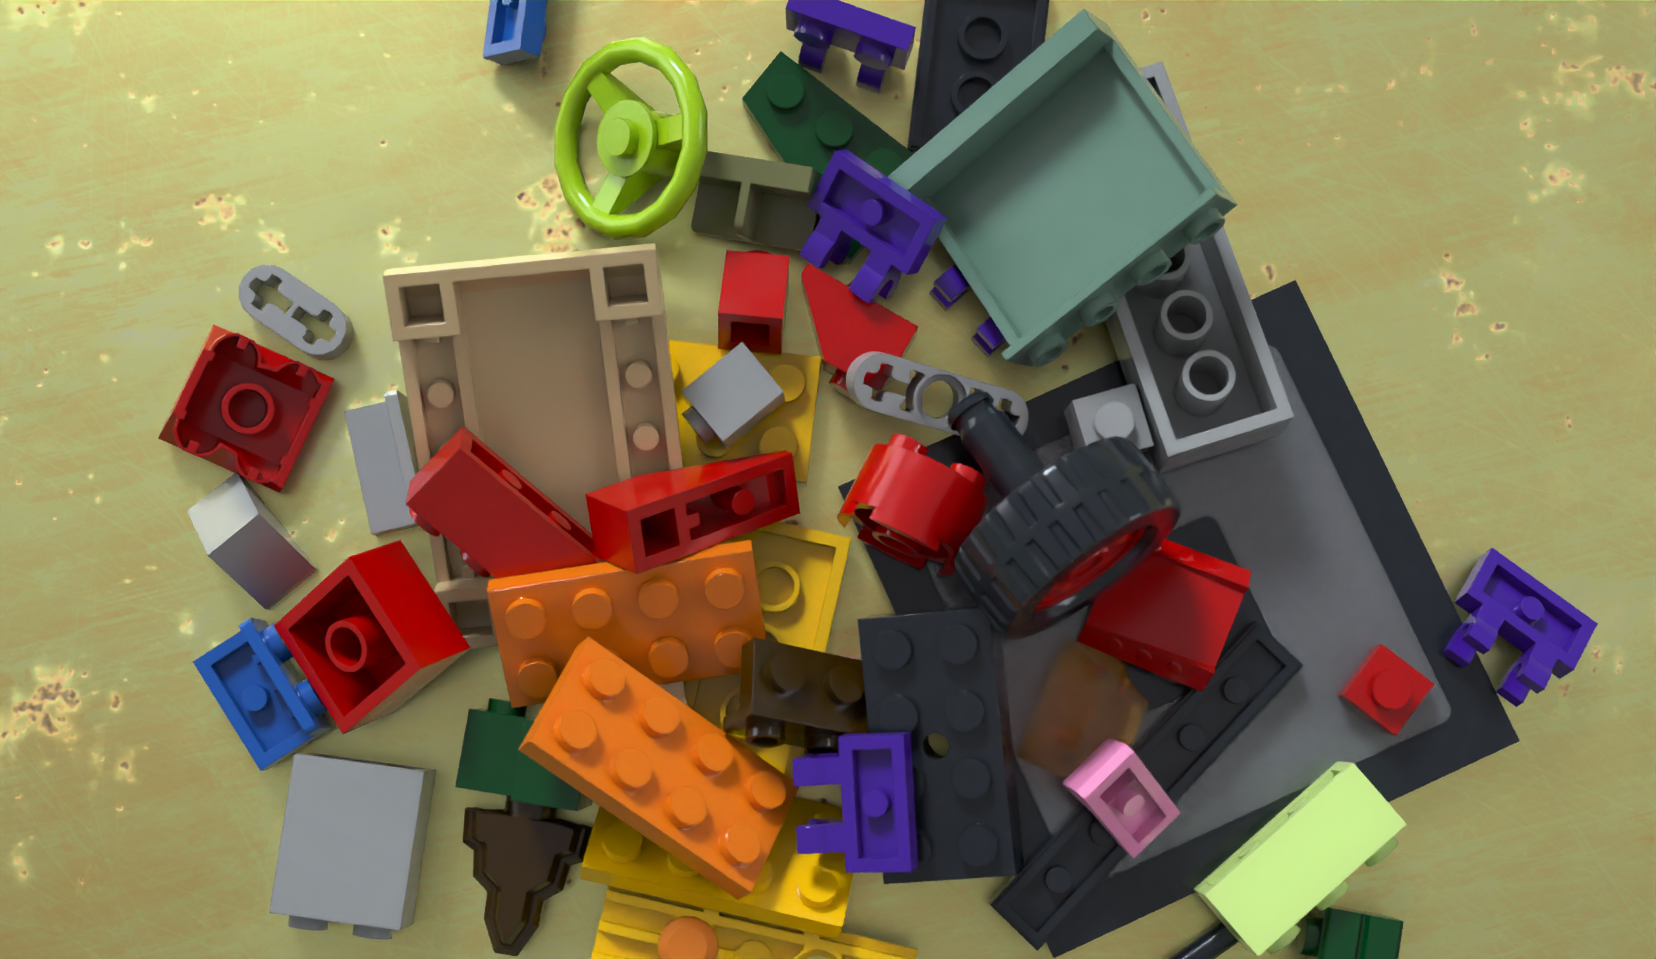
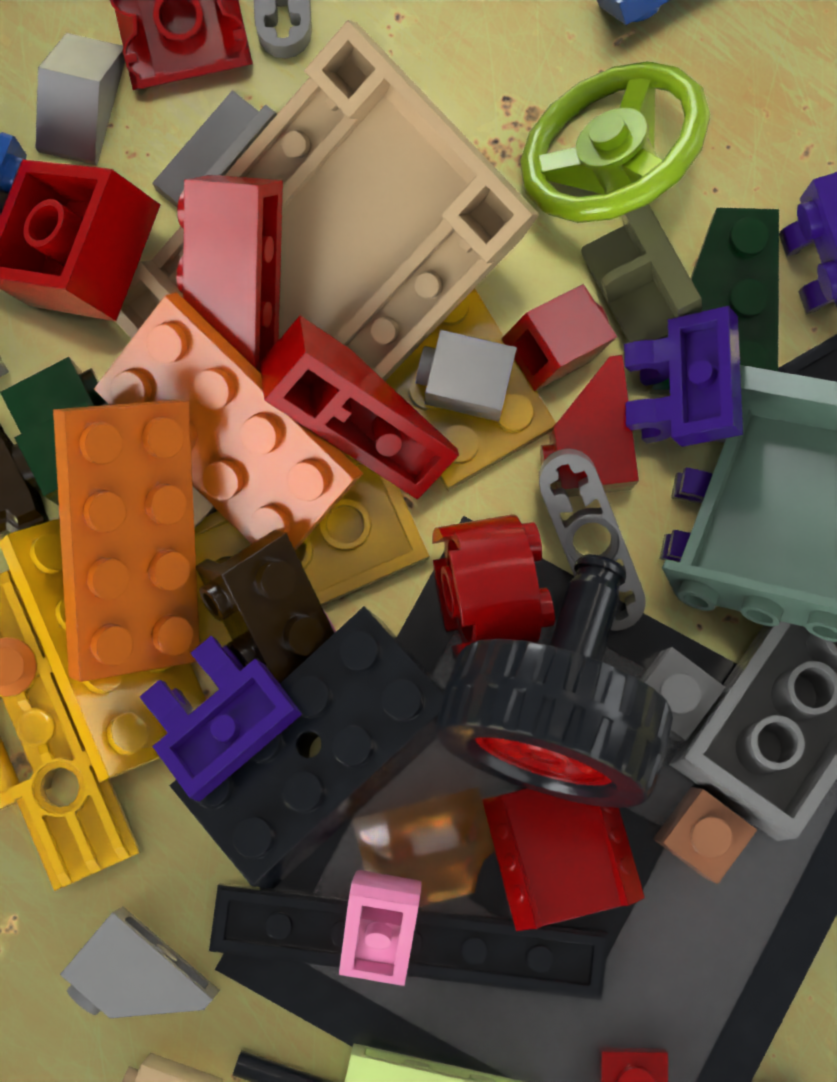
camera: 55 degrees right, 0 degrees up
none -> nougat brick [653,787,757,884]

